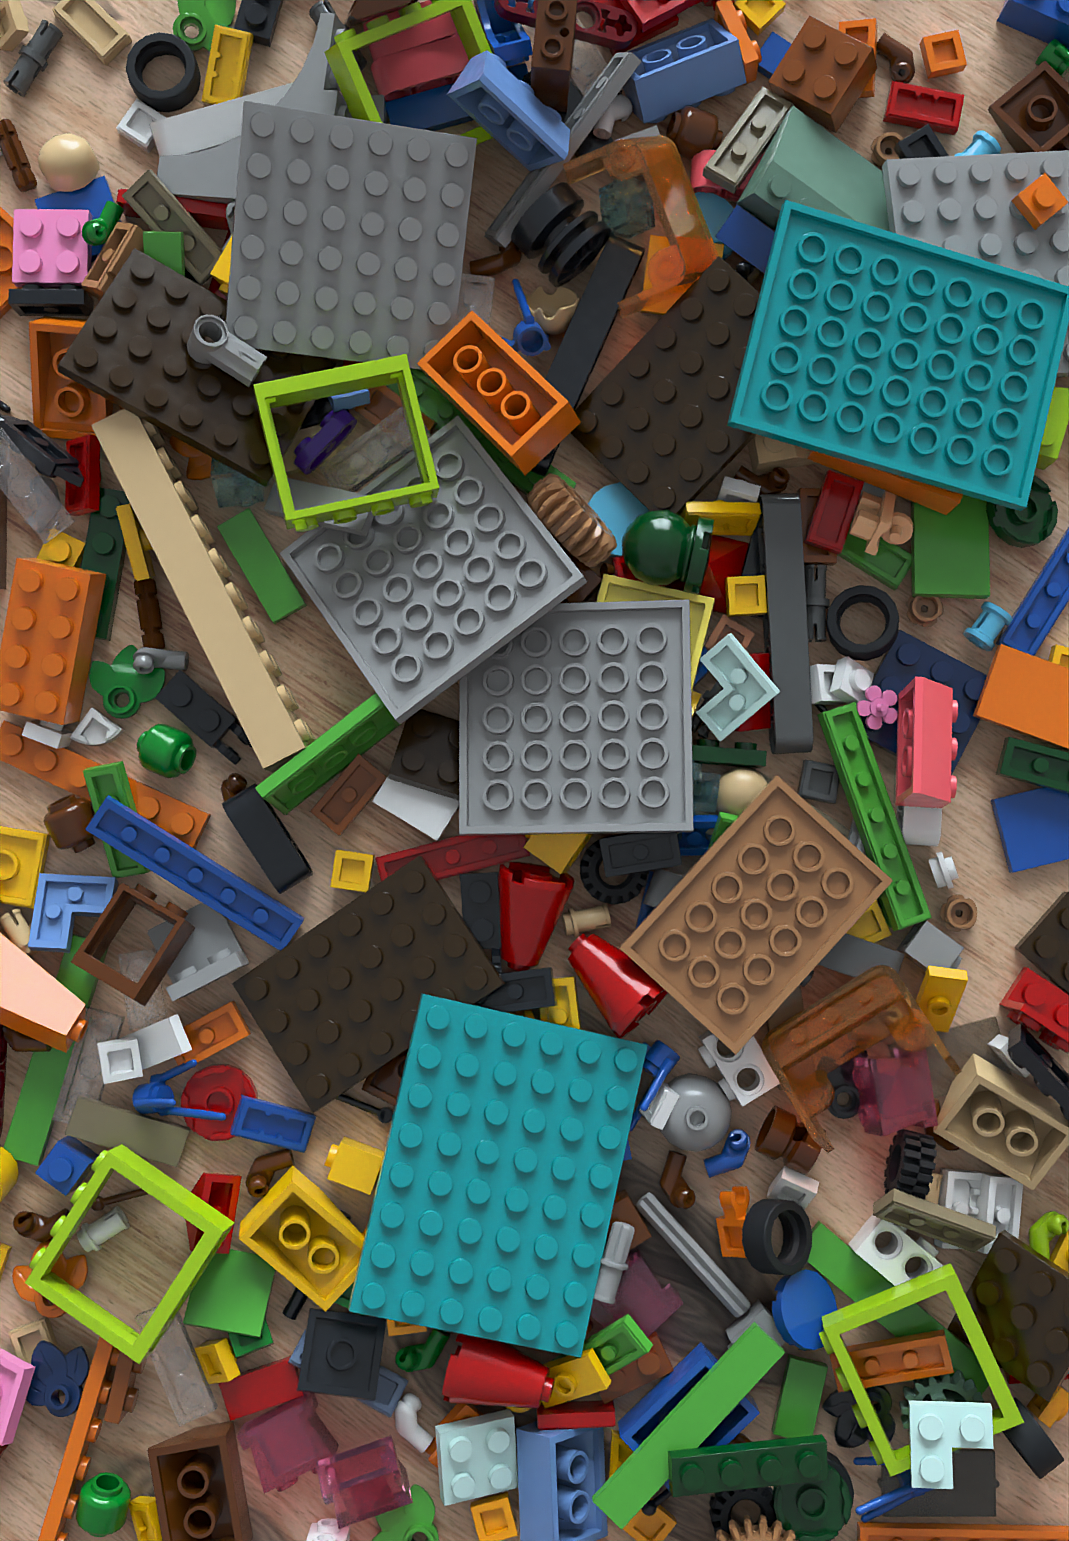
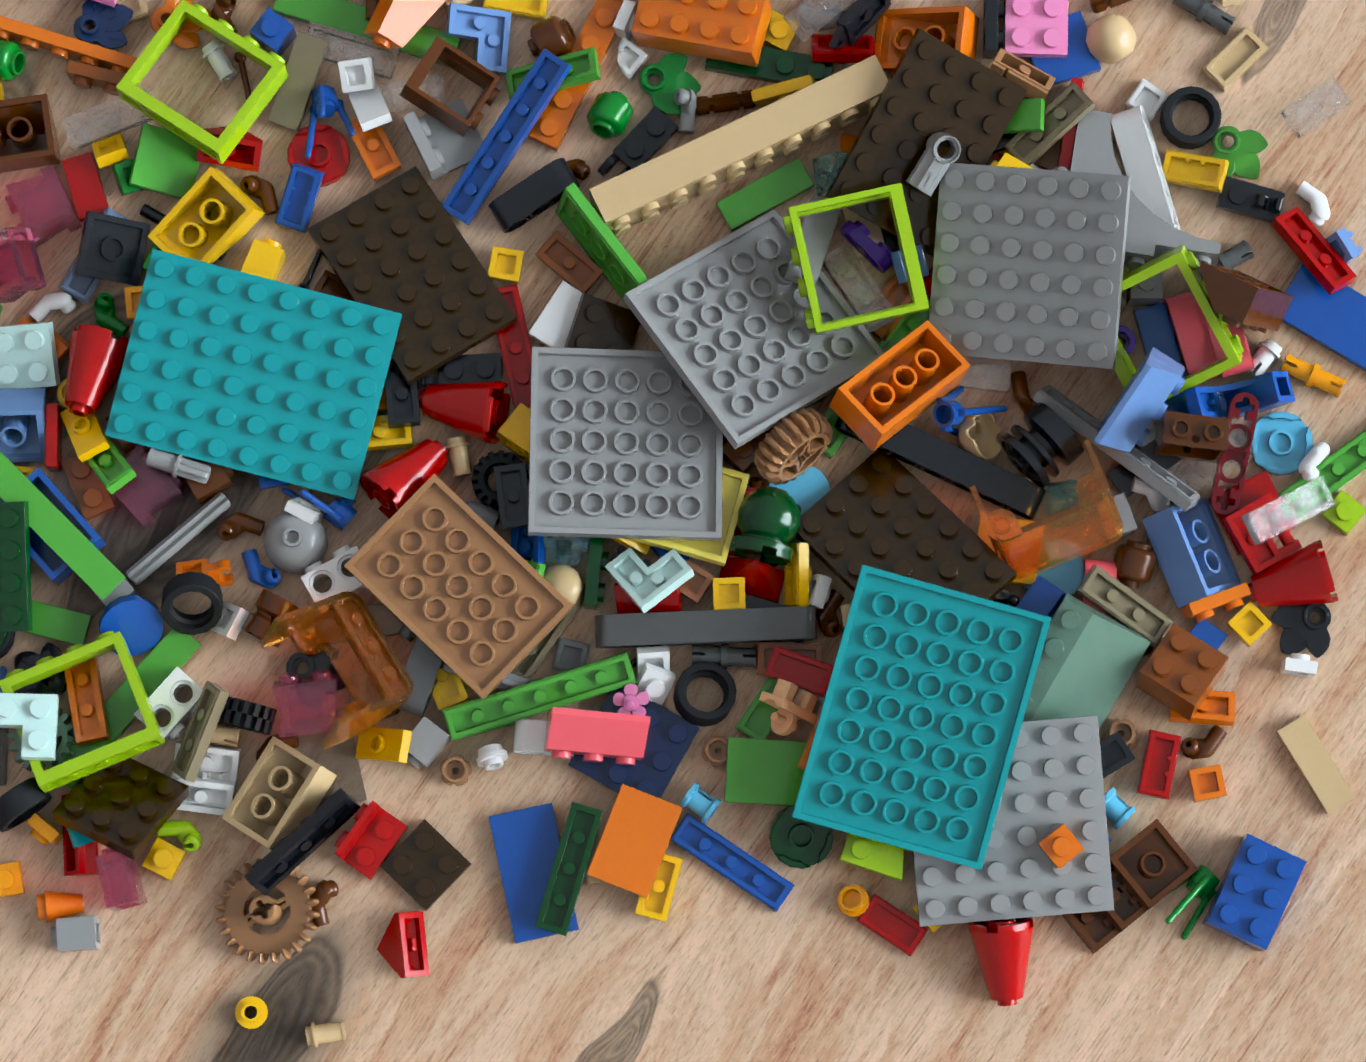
camera: 95 degrees right, 5 degrees down
green arm [81,201,124,246] -> none

